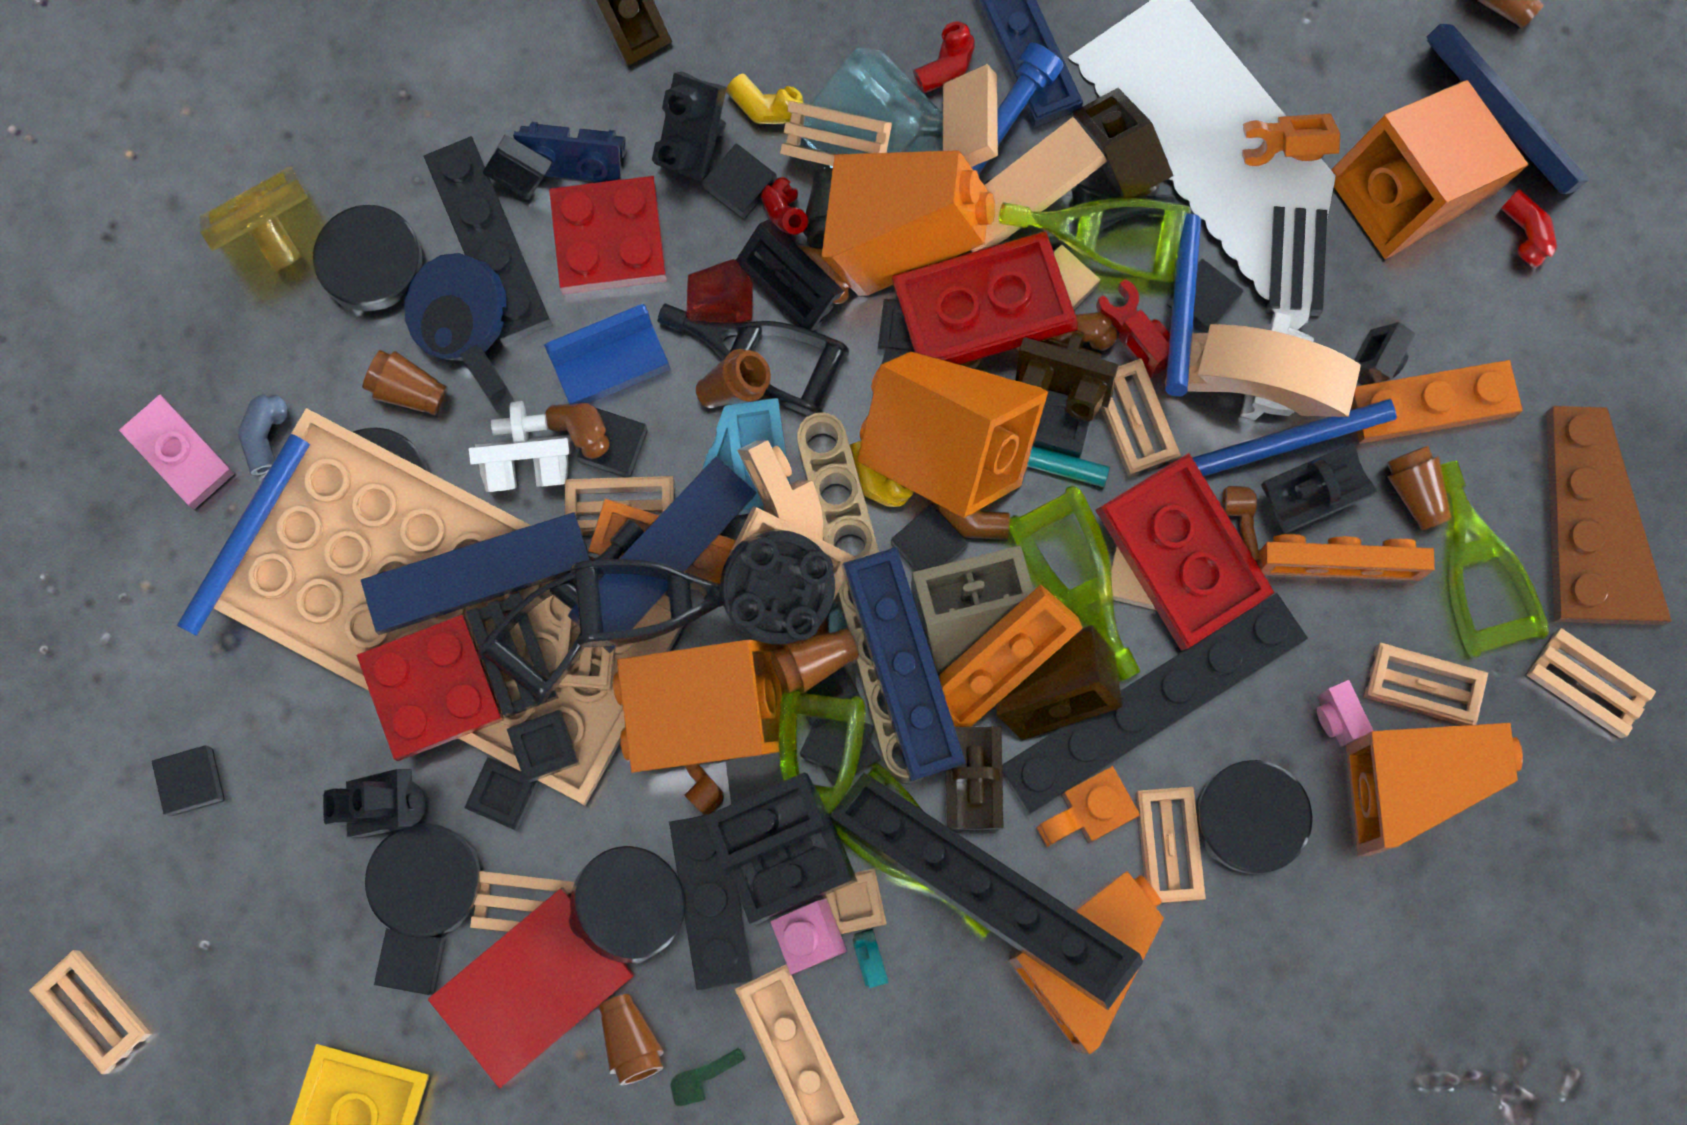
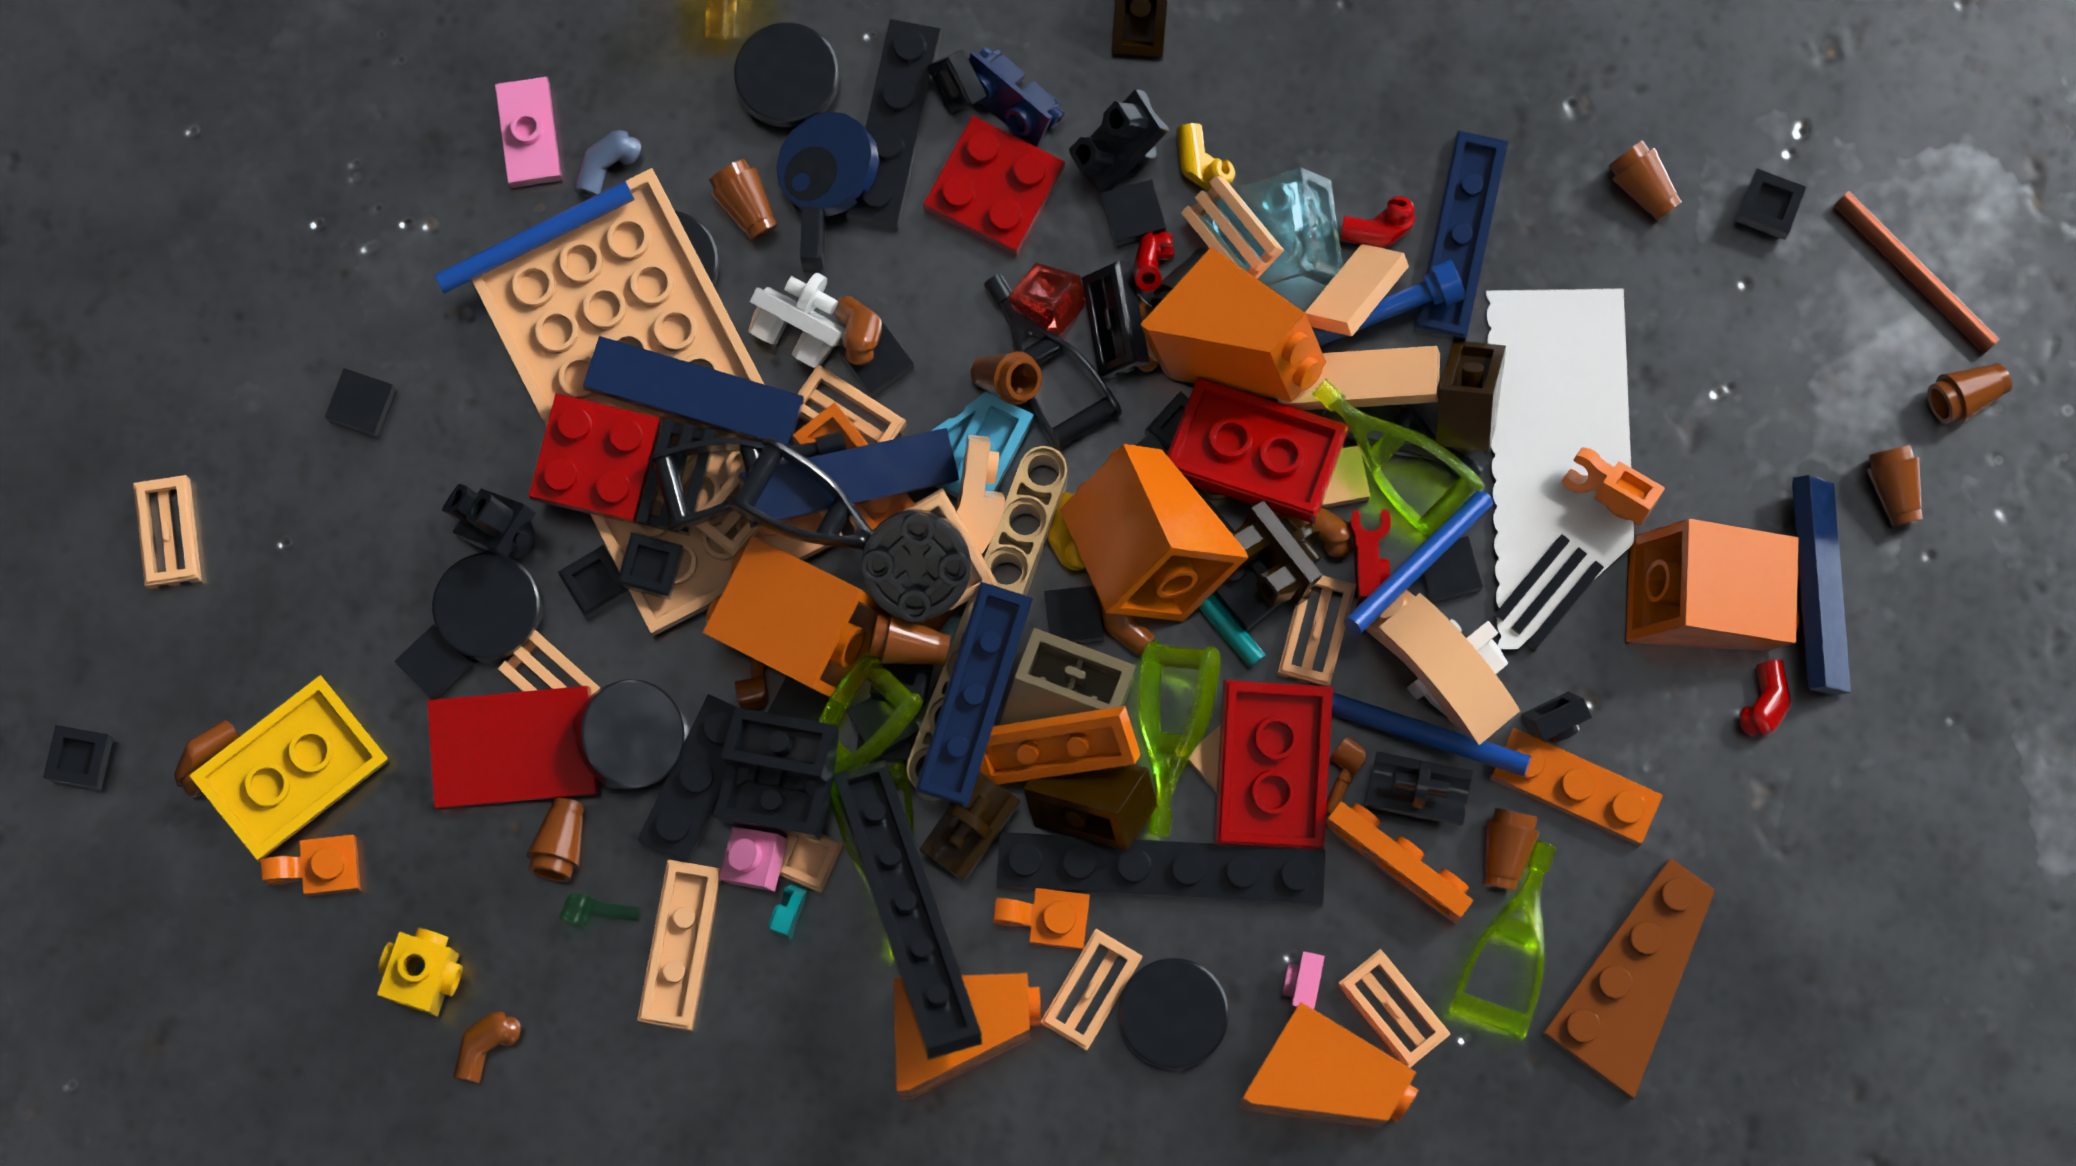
camera: 35 degrees right, 0 degrees up
blue panel [544,304,671,404] -> none
light nougat tile [1527,628,1656,739] -> none

